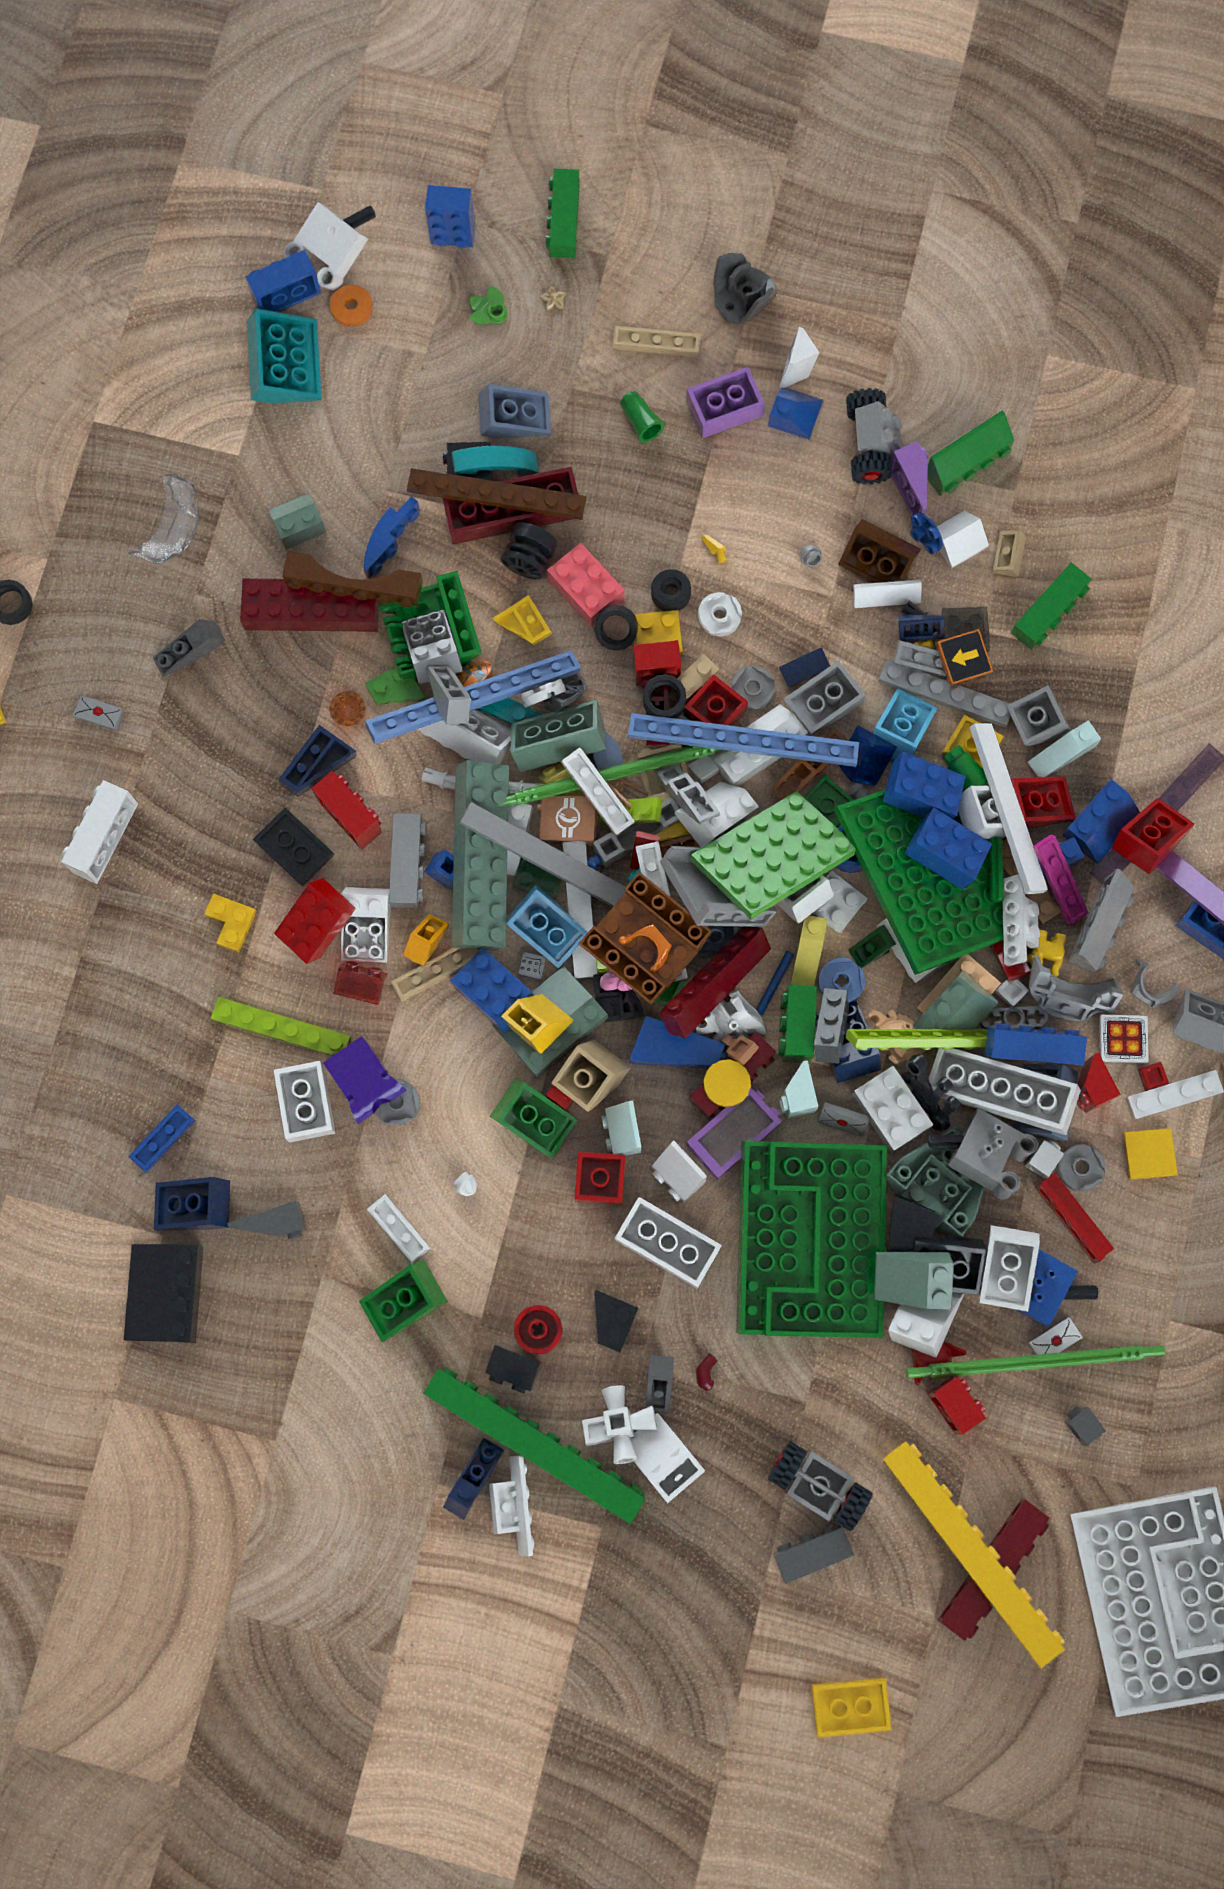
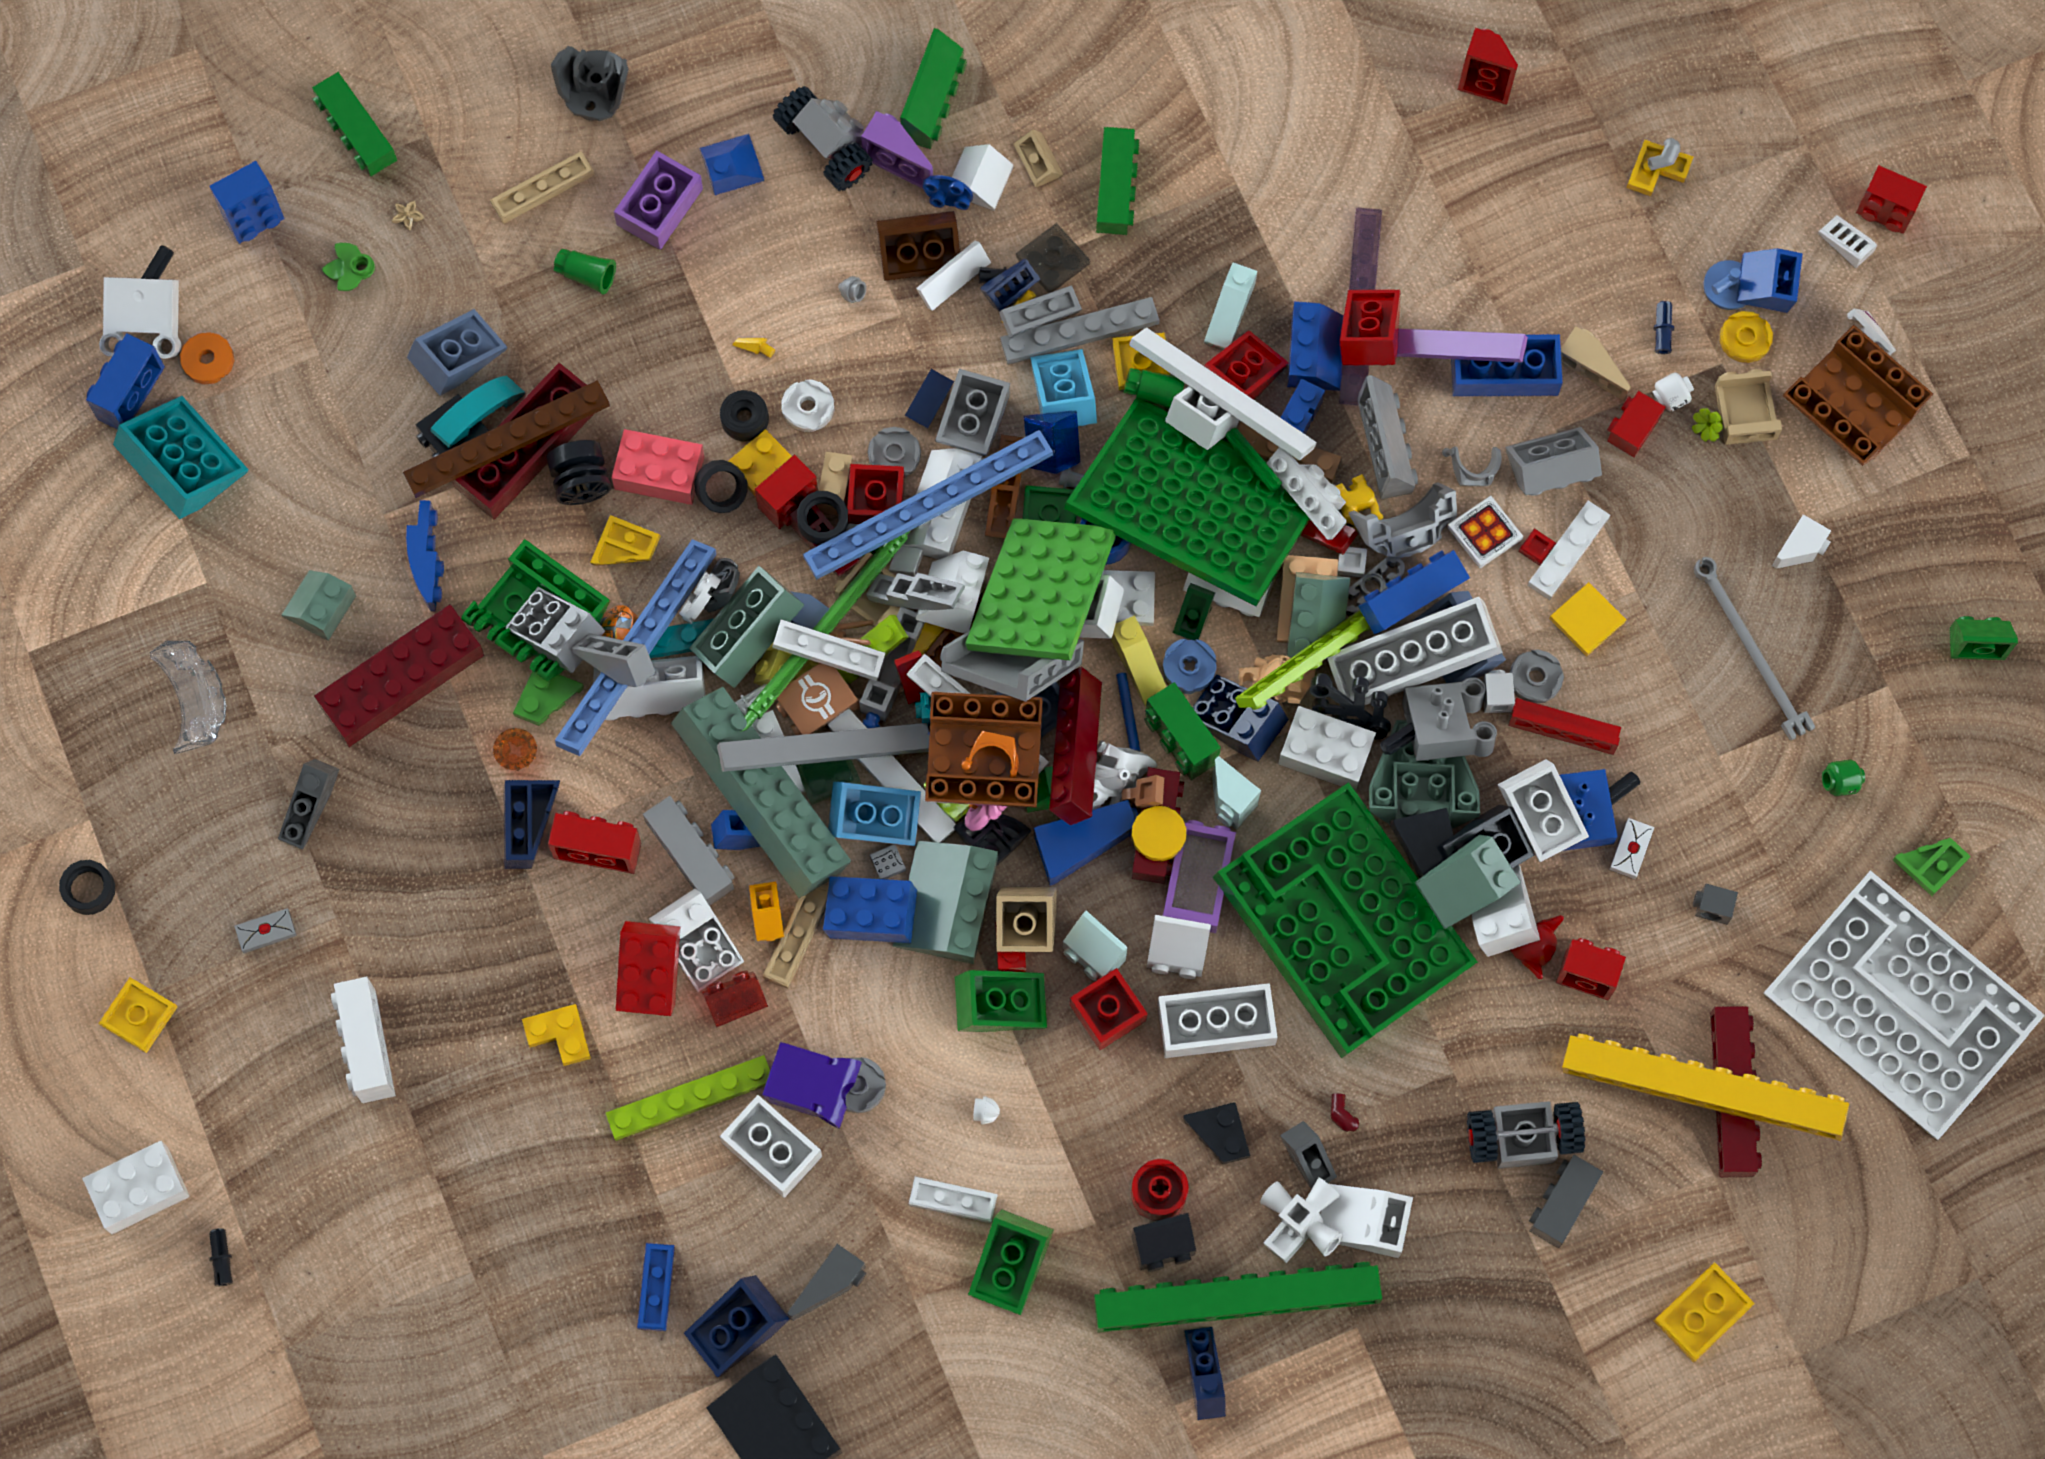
camera: 40 degrees left, 5 degrees down
black plate [253,808,334,887] -> none
reddish brown arch [282,551,423,607] -> none
white axle [422,767,456,790] -> none
white bracket [489,1455,534,1556] -> none
yellow slope [502,994,574,1054] -> none
white slope [779,327,819,388] -> none
brick [814,988,849,1063] -> none
light grey tile [818,1102,870,1136] -> none
blue brick [883,752,965,819] -> none
blue brick [905,807,992,890] -> none
bright green axle [906,1345,1165,1379] -> none
black tile [936,629,993,686] -> none
light grey slope [1007,685,1071,746] -> none
dark pink tile [1032,835,1089,925] -> none
red slope [1077,1052,1121,1113] -> none

